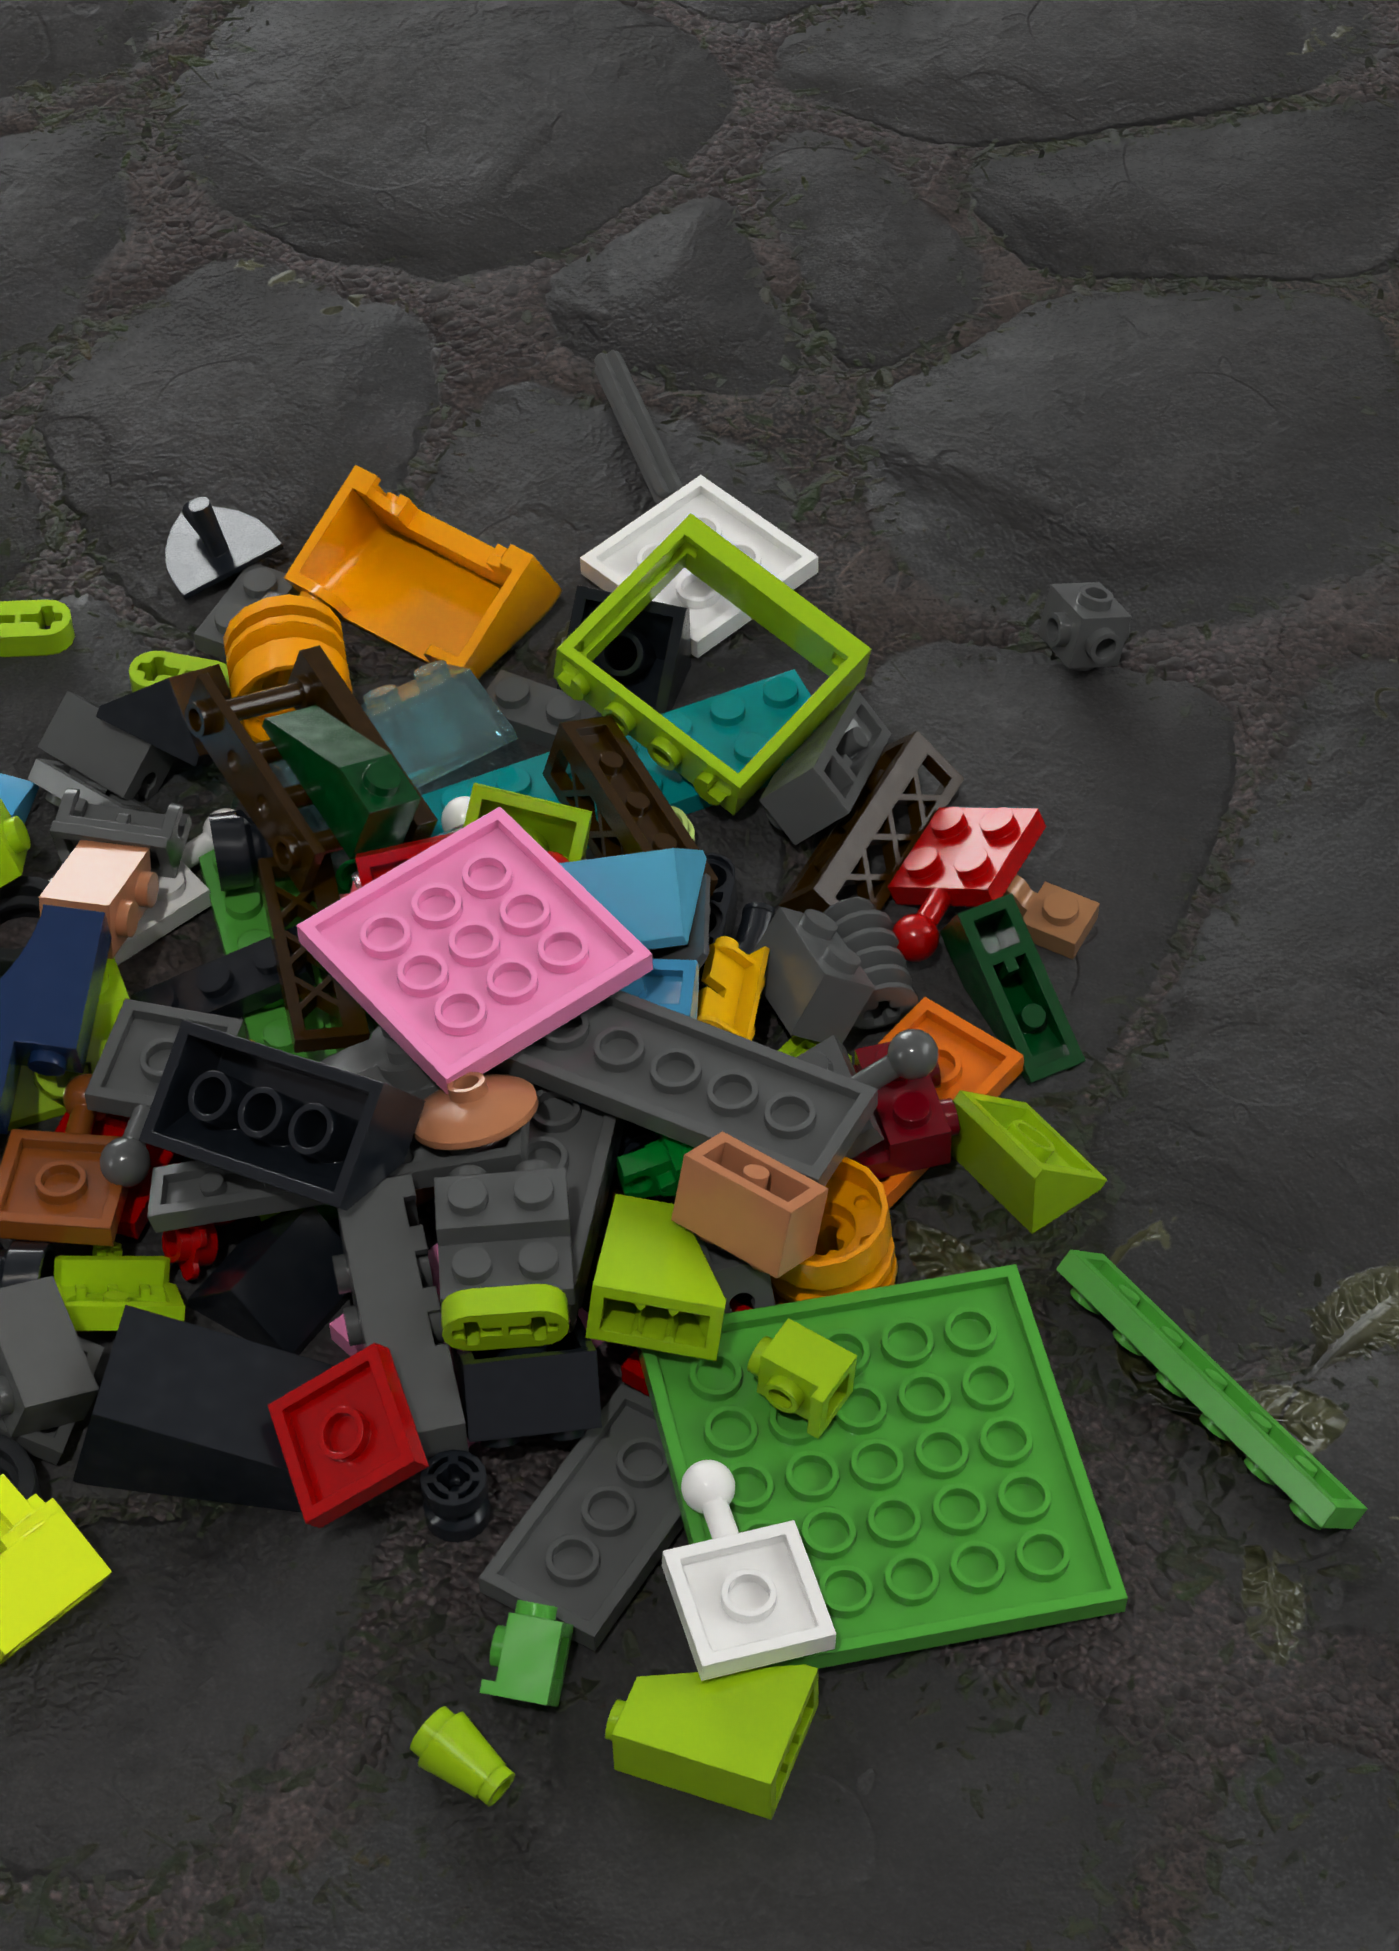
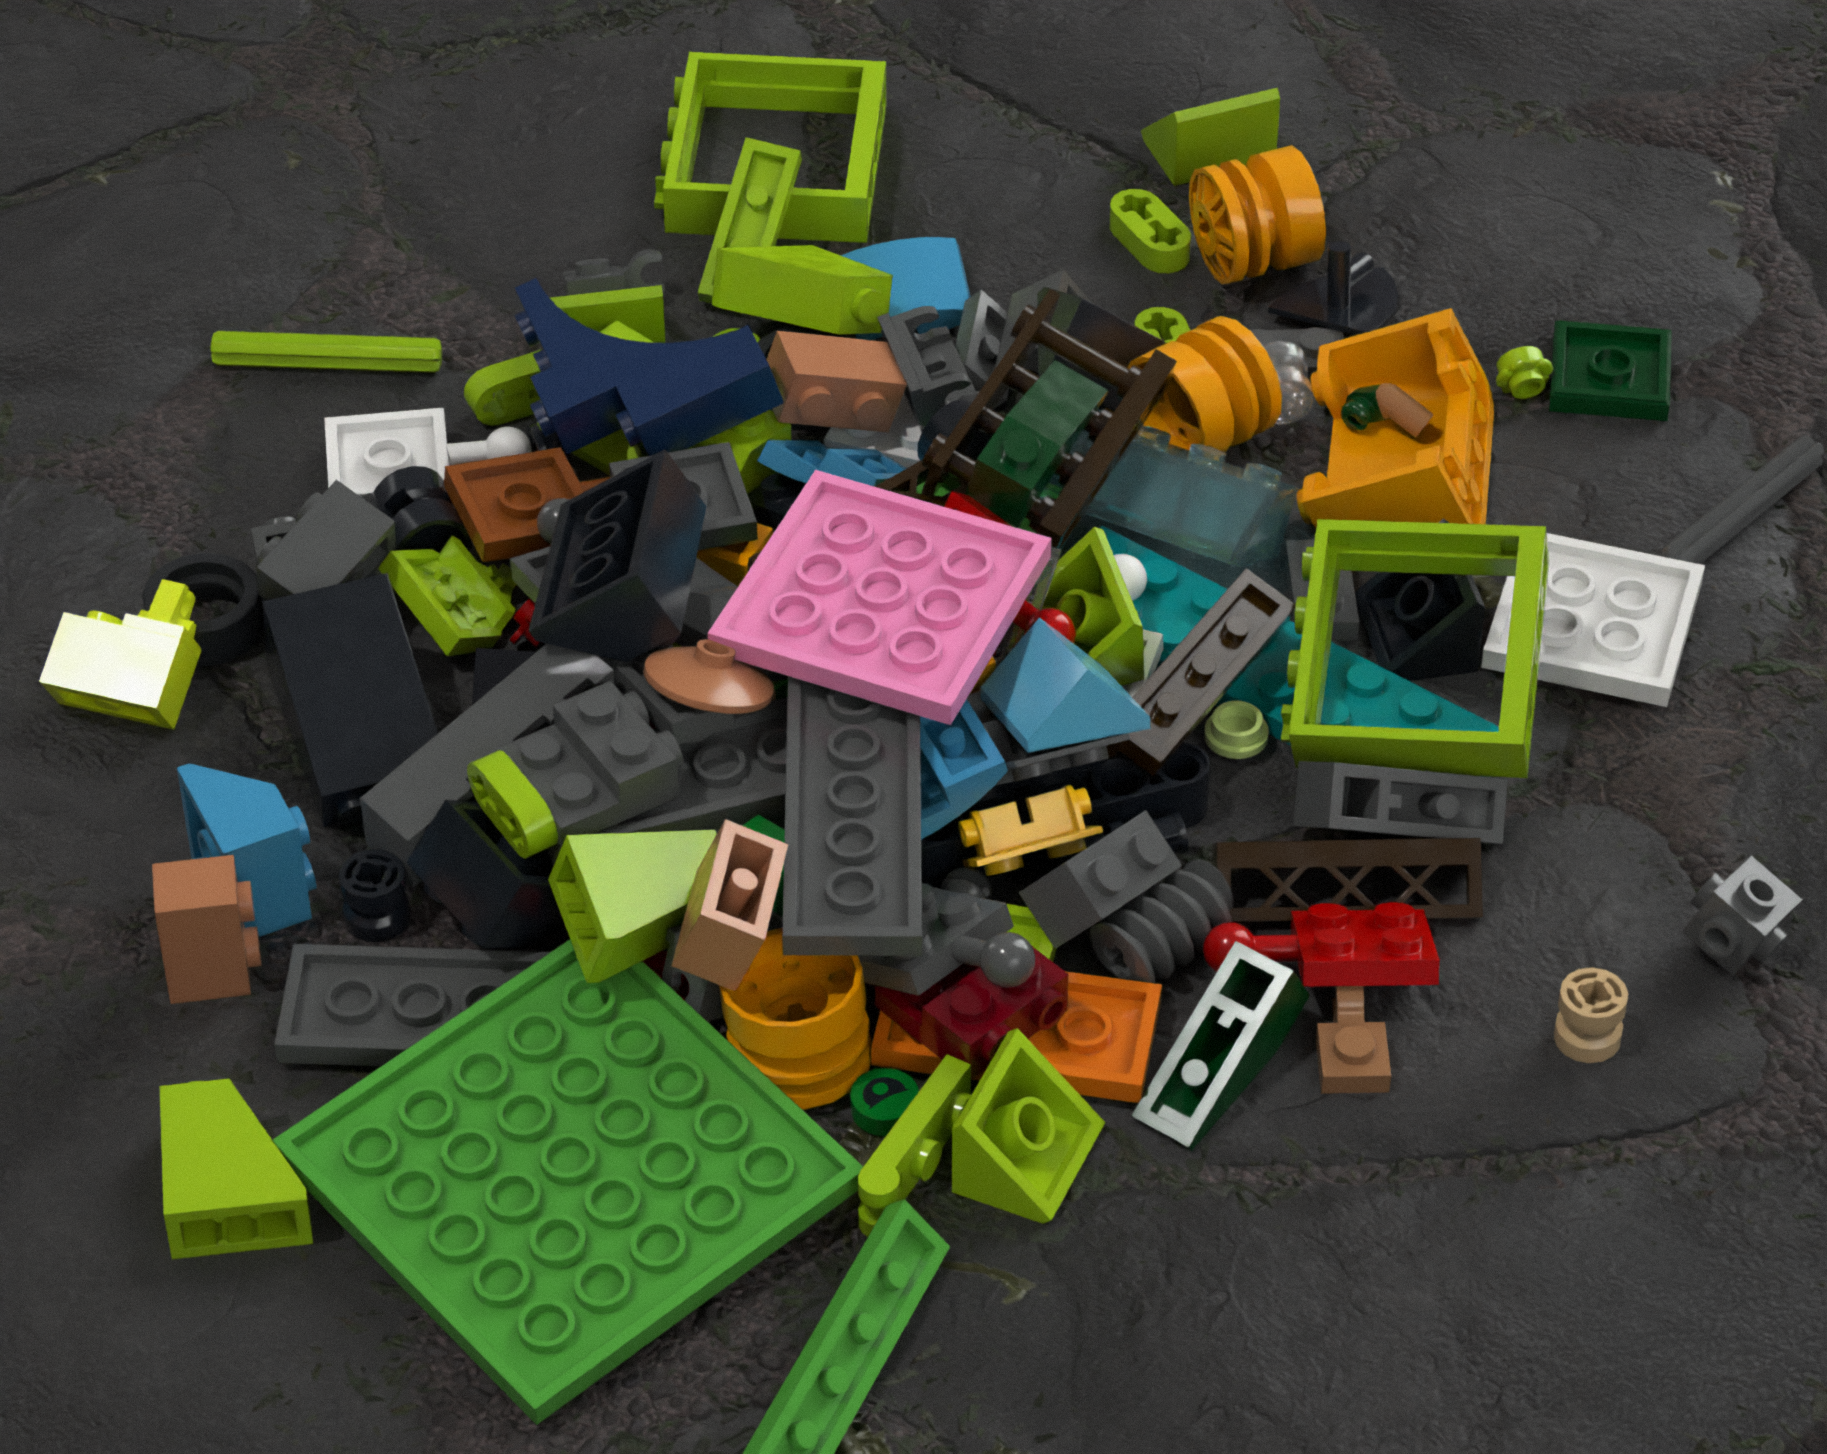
camera: 60 degrees right, 5 degrees down
red plate [267,1342,429,1528] -> none
lime cone [410,1706,515,1807] -> none
bright green brick [479,1600,574,1707] -> none
white plate [662,1460,837,1681] -> none
lime brick [747,1318,857,1439] -> none
none -> nougat brick [152,855,262,1004]
none -> dark azure slope [177,763,316,937]
none -> dark azure slope [758,440,907,487]
none -> green tile [850,1068,919,1136]
none -> lime plate [858,1054,971,1237]
none -> light orange wheel [1189,145,1326,285]
none -> arm [1341,383,1434,438]
none -> lime plate [1496,346,1553,399]
none -> dark green tile [1549,320,1672,421]
none -> tan wheel [1554,967,1628,1063]

